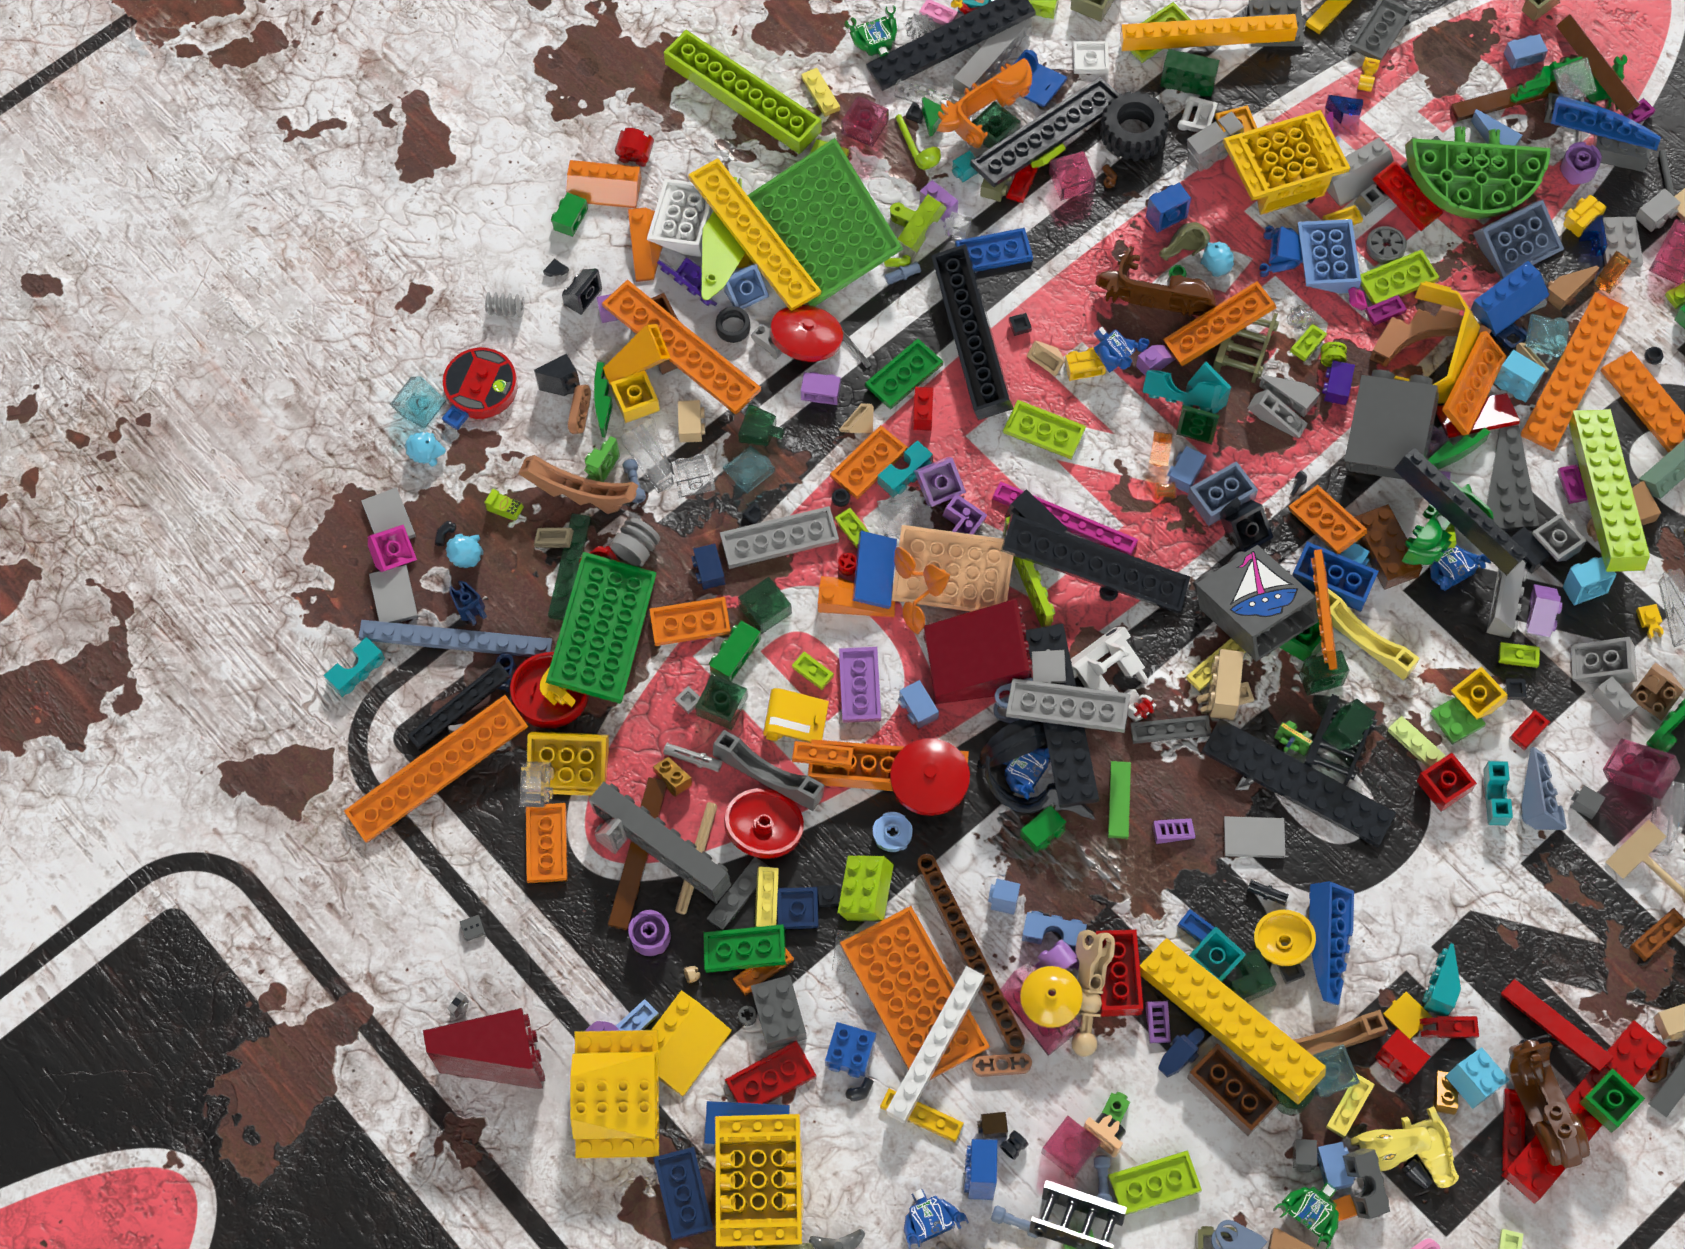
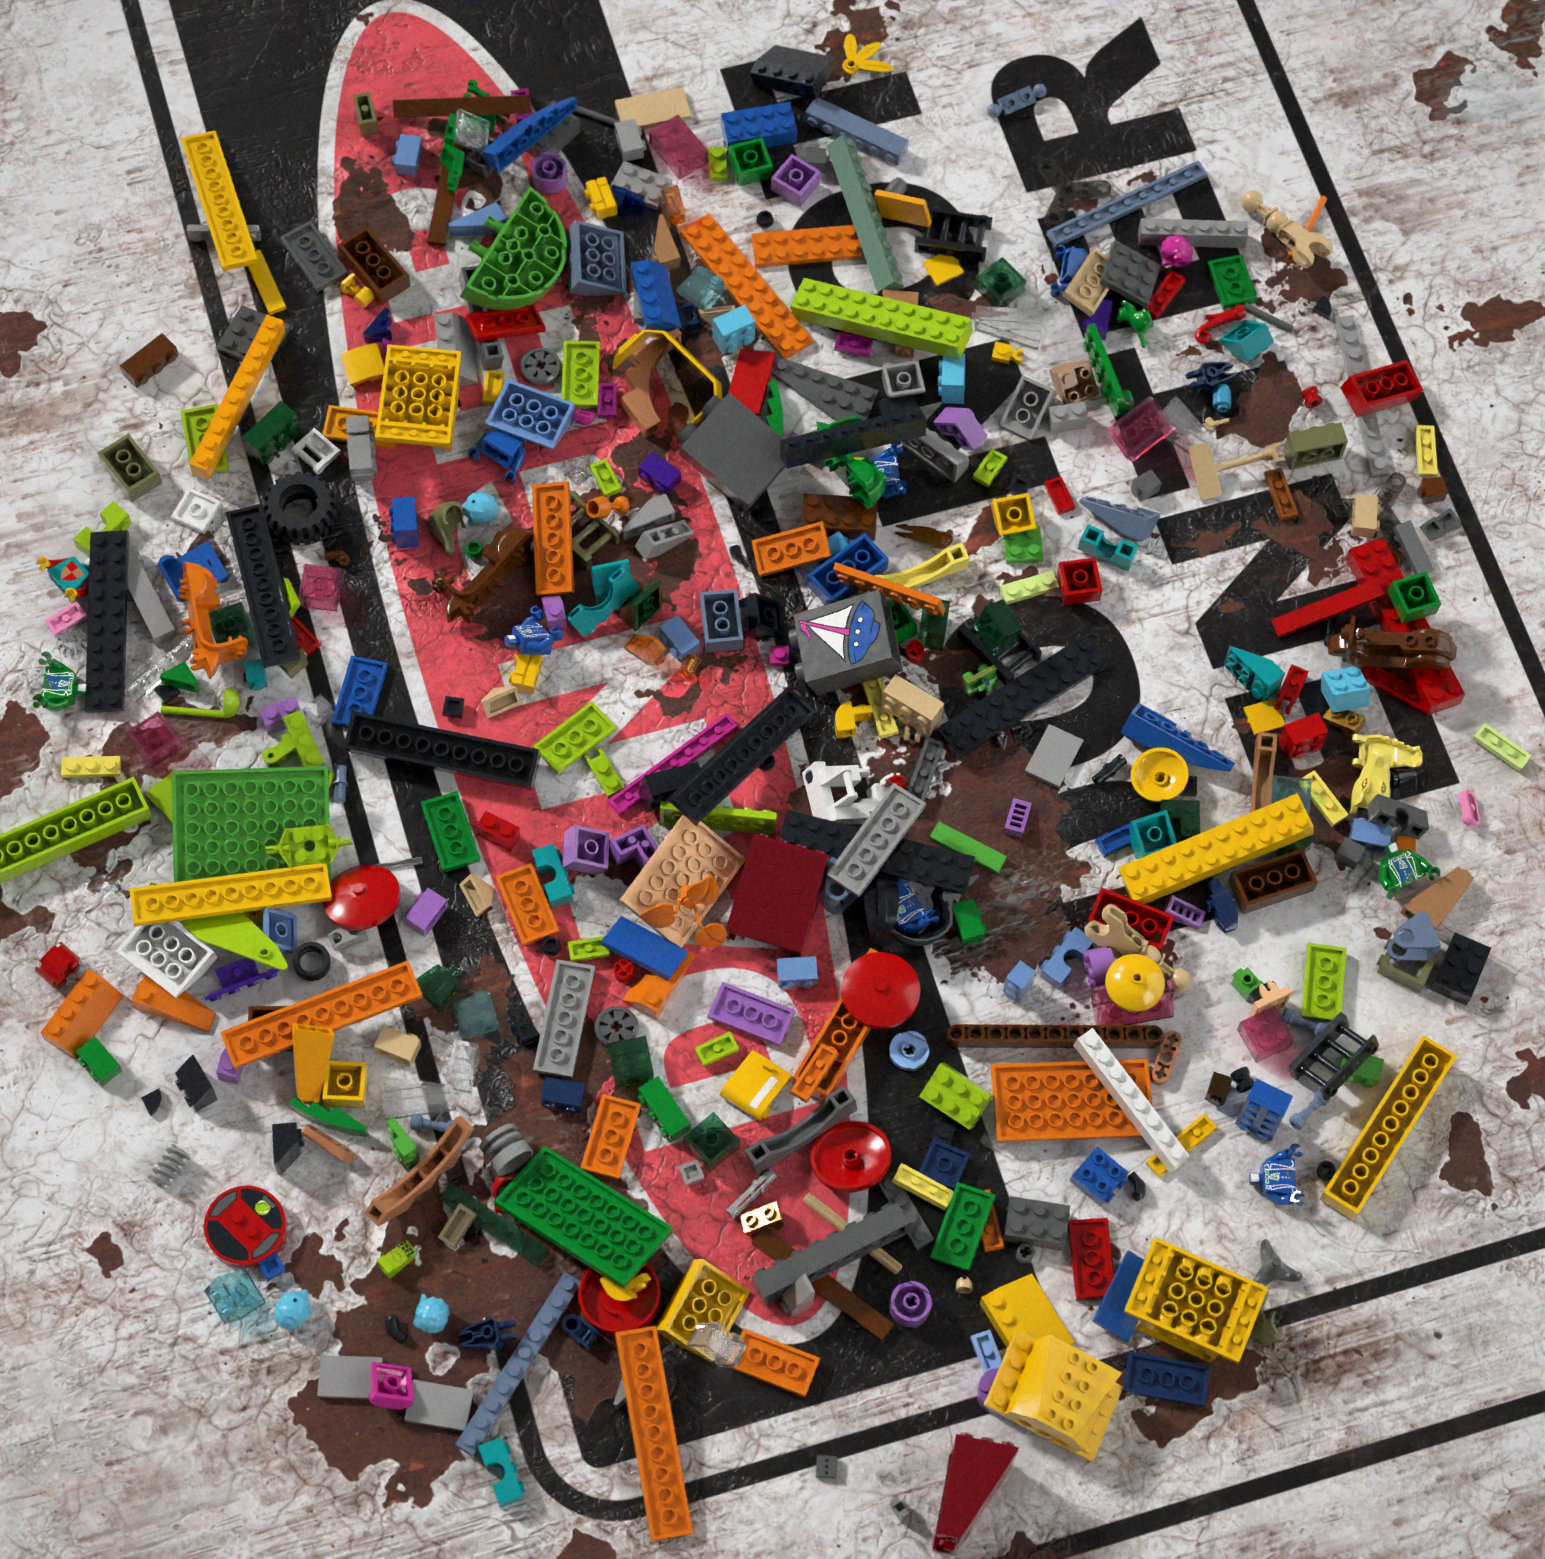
camera: 70 degrees left, 0 degrees up
black tile [407,661,511,751] -> none
light grey piece [1032,649,1066,684] -> none
lime wheel [1321,342,1347,367] -> none
orange plate [1442,331,1507,436] -> none
none -> lime plate [266,824,353,867]
none -> reddish brown brick [337,226,411,305]
none -> yellow slope [340,343,385,387]
none -> lime hinge [583,747,625,799]
none -> orange piece [586,496,630,519]
none -> dark grey wheel [595,1006,638,1050]
none -> dark pink plate [770,646,789,666]
none -> yellow brick [834,701,872,739]
none -> reddish brown piece [895,524,953,549]
none -> red wheel [905,640,924,663]

